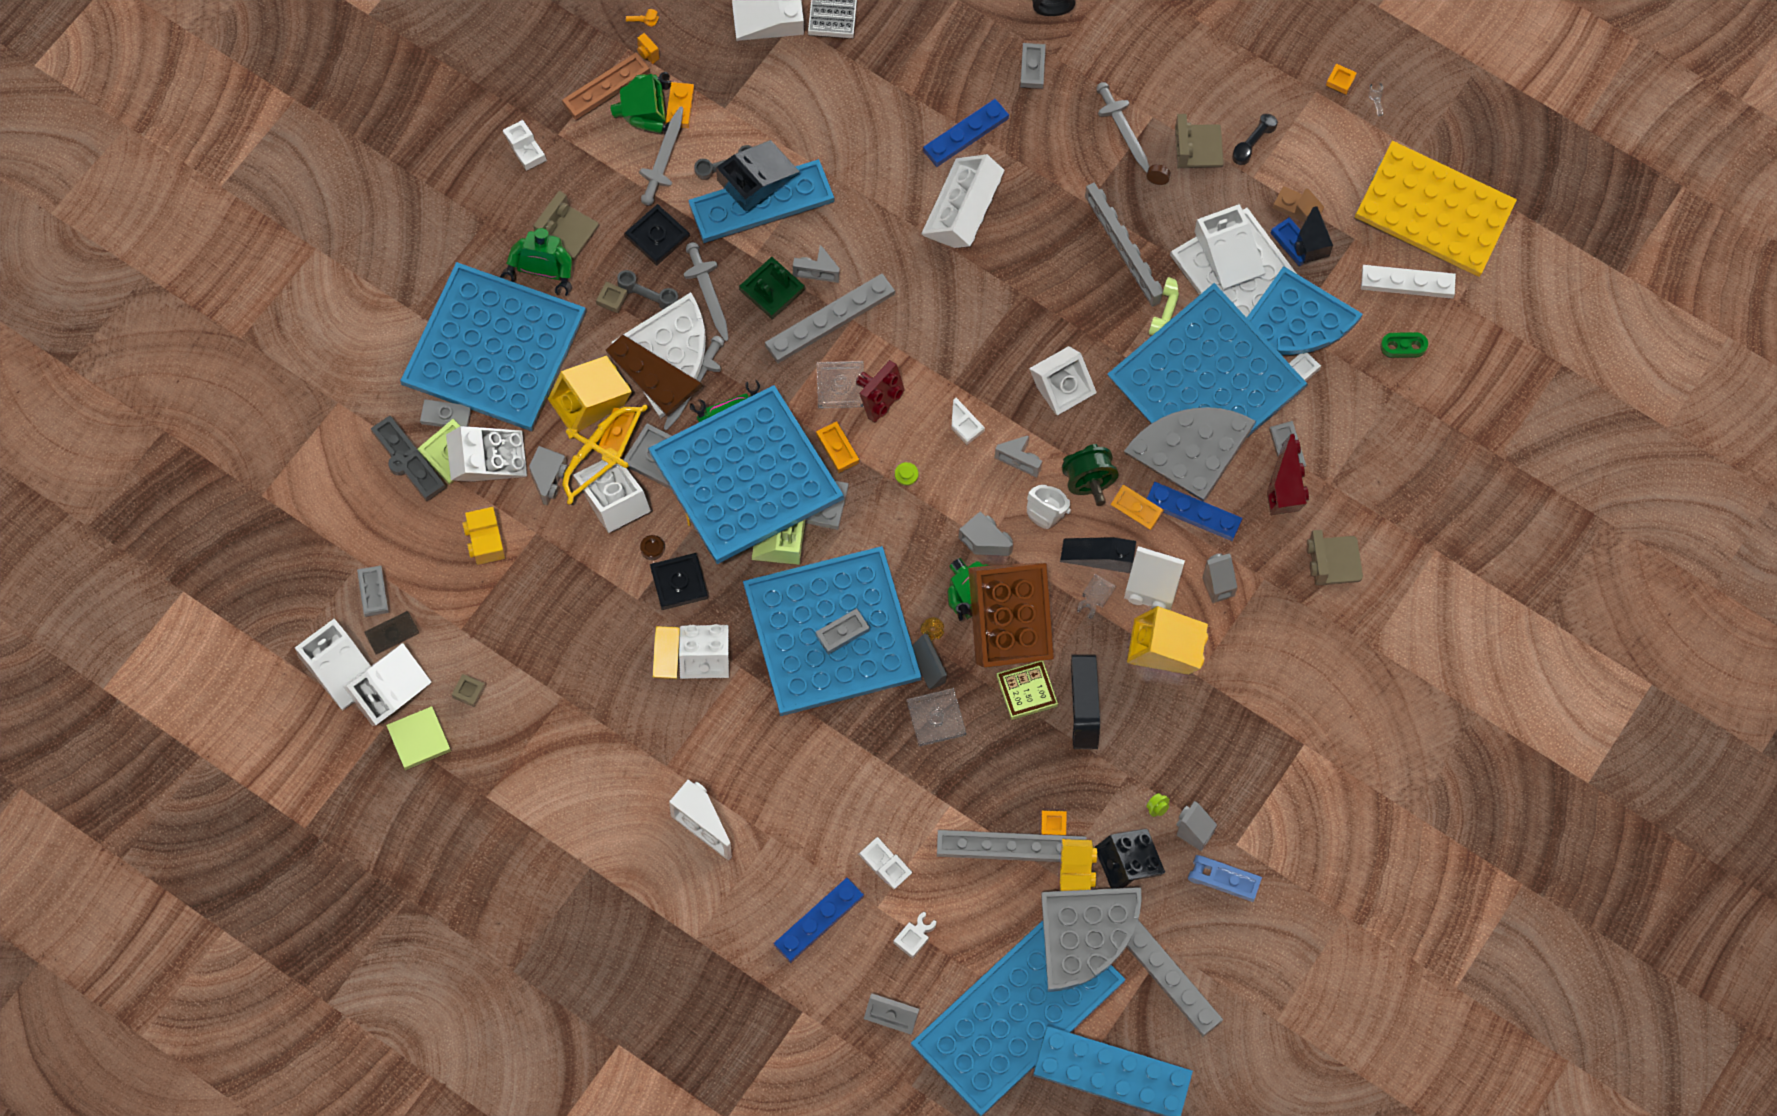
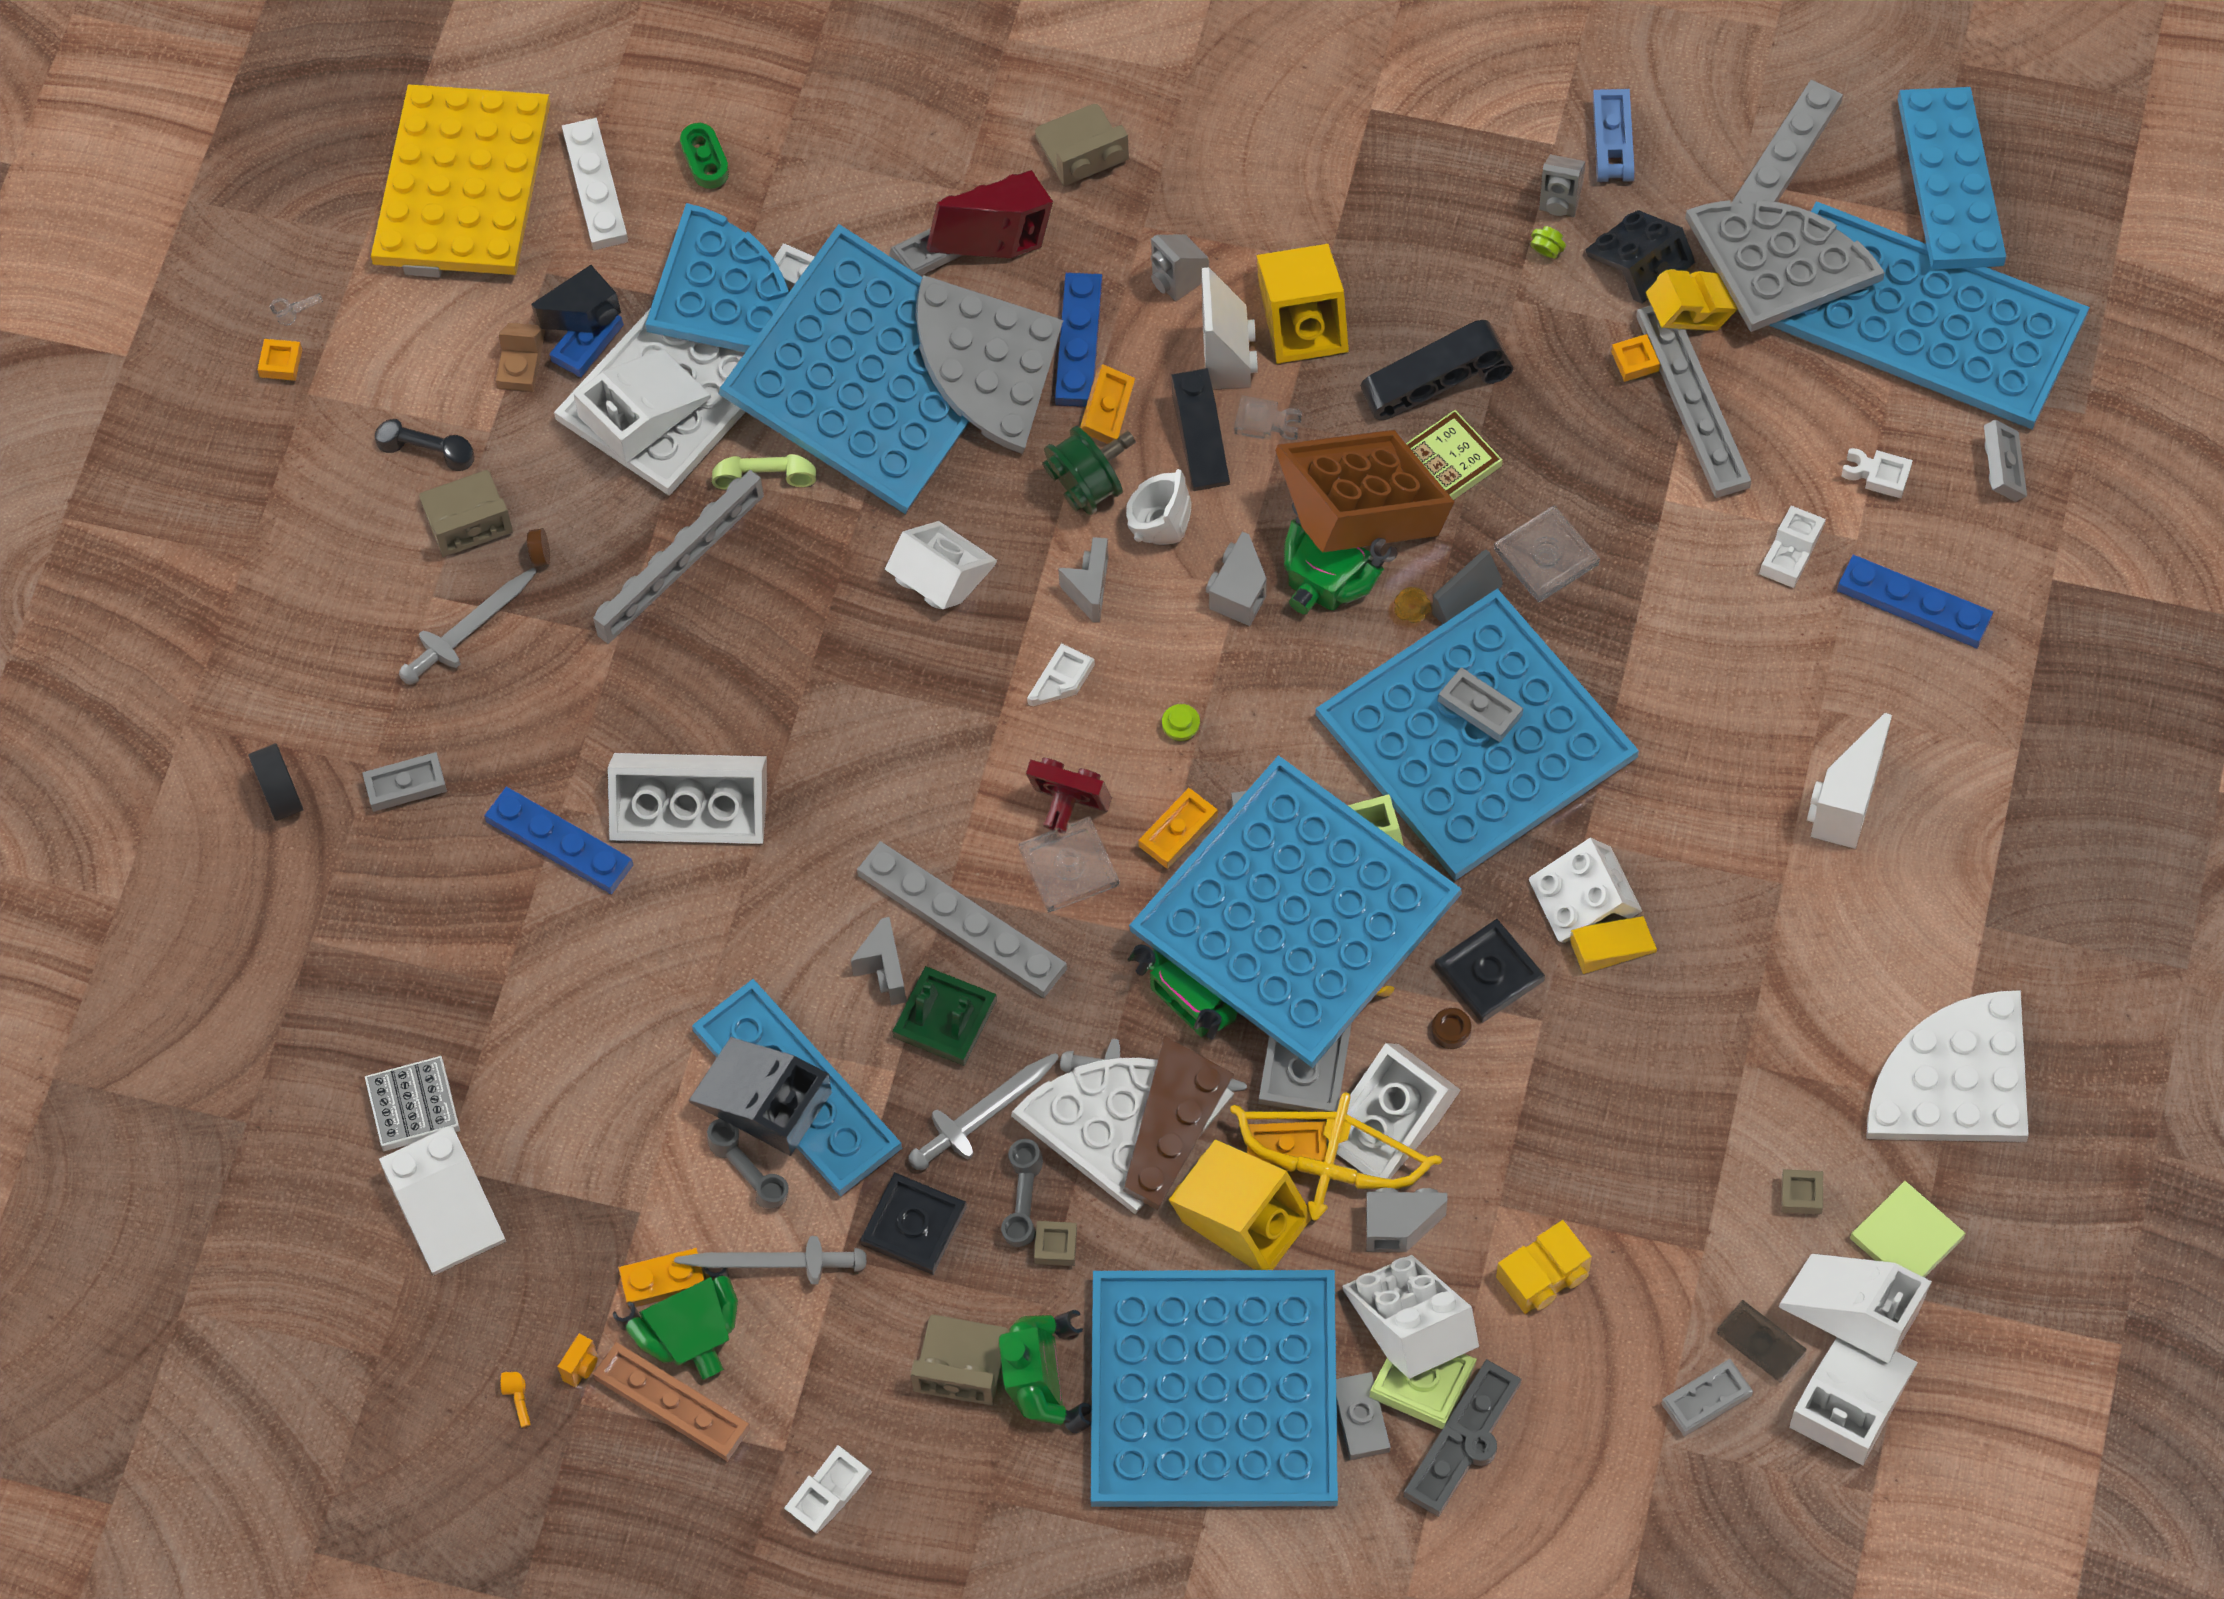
camera: 105 degrees left, 5 degrees down
none -> white plate [1867,990,2028,1142]

